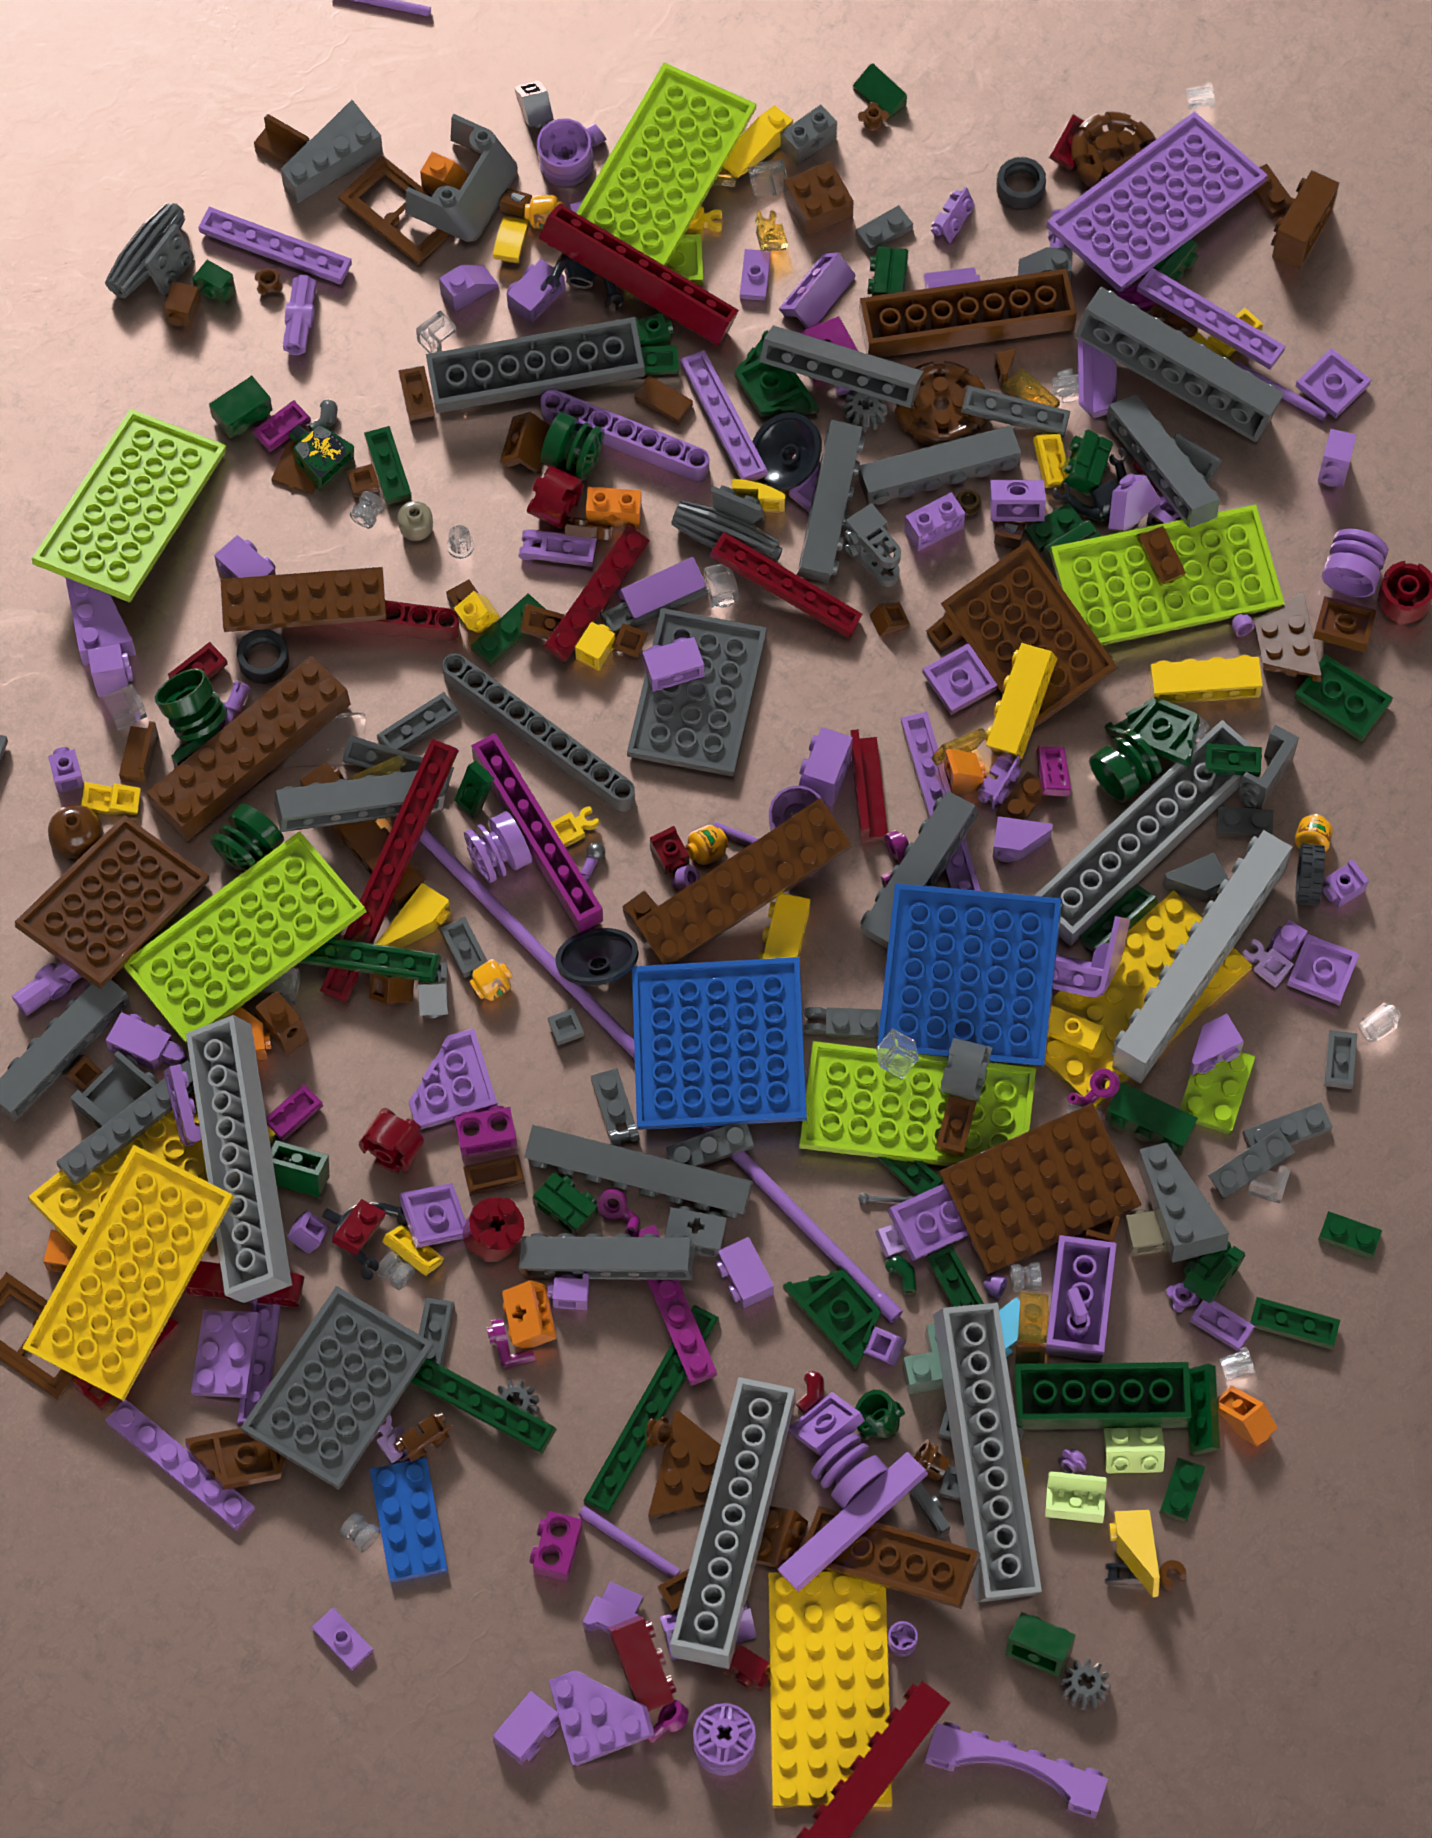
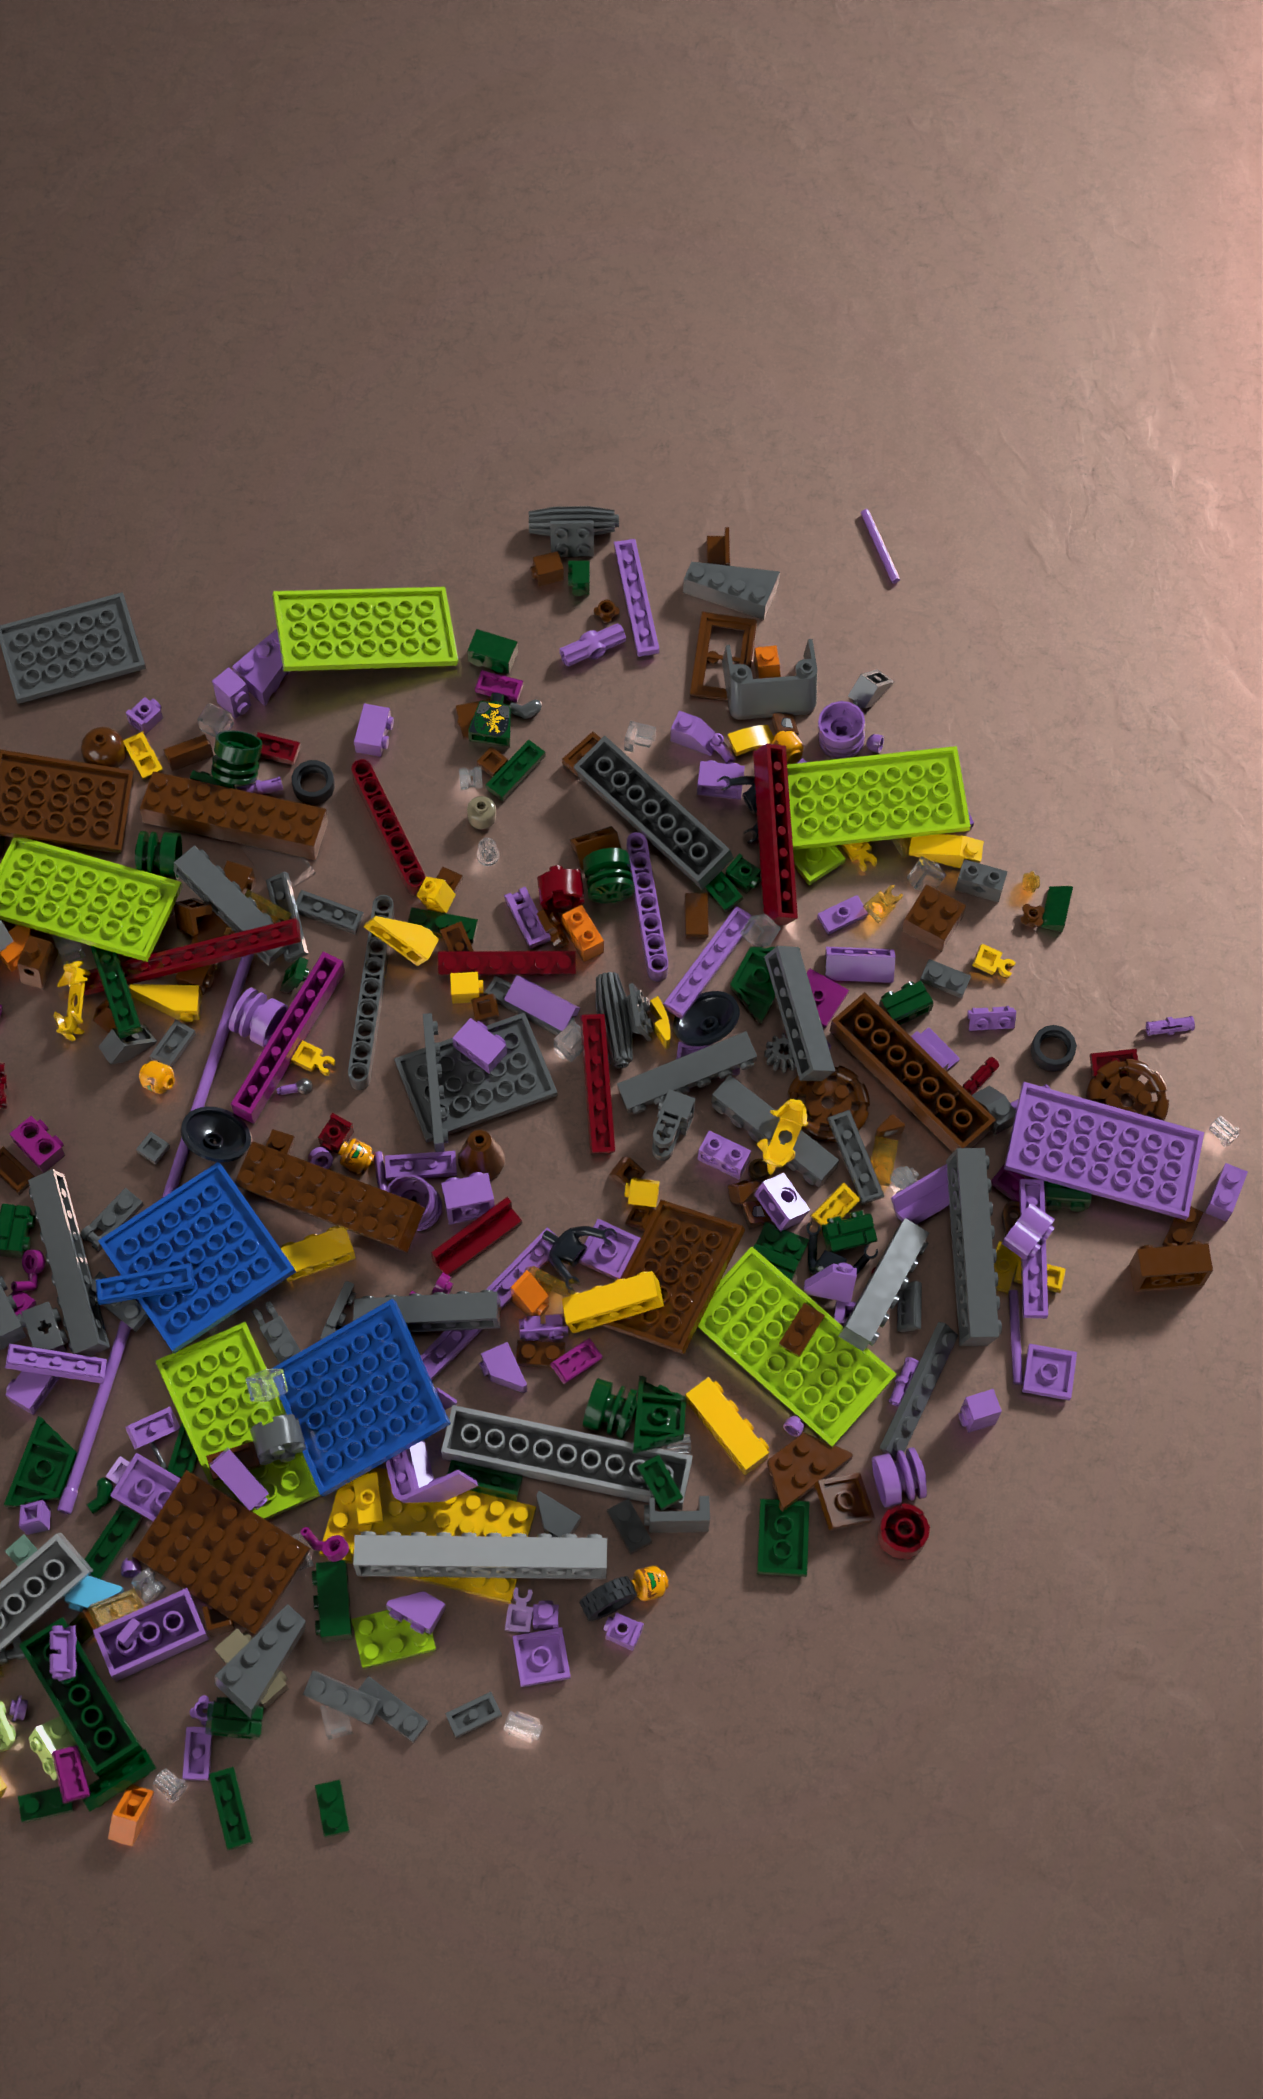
camera: 55 degrees right, 0 degrees up
reddish brown plate [220,567,386,632] -> none
medium lavender plate [408,1028,498,1130] -> none
none -> medium lavender tile [5,1344,107,1384]
none -> medium lavender hinge [50,1625,77,1681]
none -> magenta plate [52,1745,90,1804]
none -> yellow piece [54,961,91,1041]
none -> blue tile [96,1263,195,1305]
none -> medium lavender plate [125,1406,180,1449]
none -> reddish brown panel [174,898,213,936]
none -> medium lavender brick [209,1448,269,1510]
none -> dark grey hinge [320,1281,357,1340]
none -> yellow slope [363,916,439,966]
none -> medium lavender plate [385,1151,457,1181]
none -> dark grey plate [423,1013,448,1152]
none -> reddish brown cone [458,1130,505,1181]
none -> black piece [542,1226,618,1295]
none -> yellow brick [624,1178,660,1207]
none -> medium lavender arm [709,733,736,764]
none -> reddish brown slope [727,1179,759,1204]
none -> clear panel [740,914,781,947]
none -> yellow piece [757,1099,808,1175]
none -> dark grey plate [879,1322,958,1461]
none -> medium lavender pin [889,1357,919,1407]
none -> dark red axle [962,1057,999,1095]
none -> yellow plate [972,944,1015,978]
none -> medium lavender brick [1002,1203,1055,1260]
none -> clear yellow plate [1023,871,1040,893]
none -> medium lavender pin [1146,1016,1195,1036]
none -> medium lavender brick [1205,1163,1248,1222]

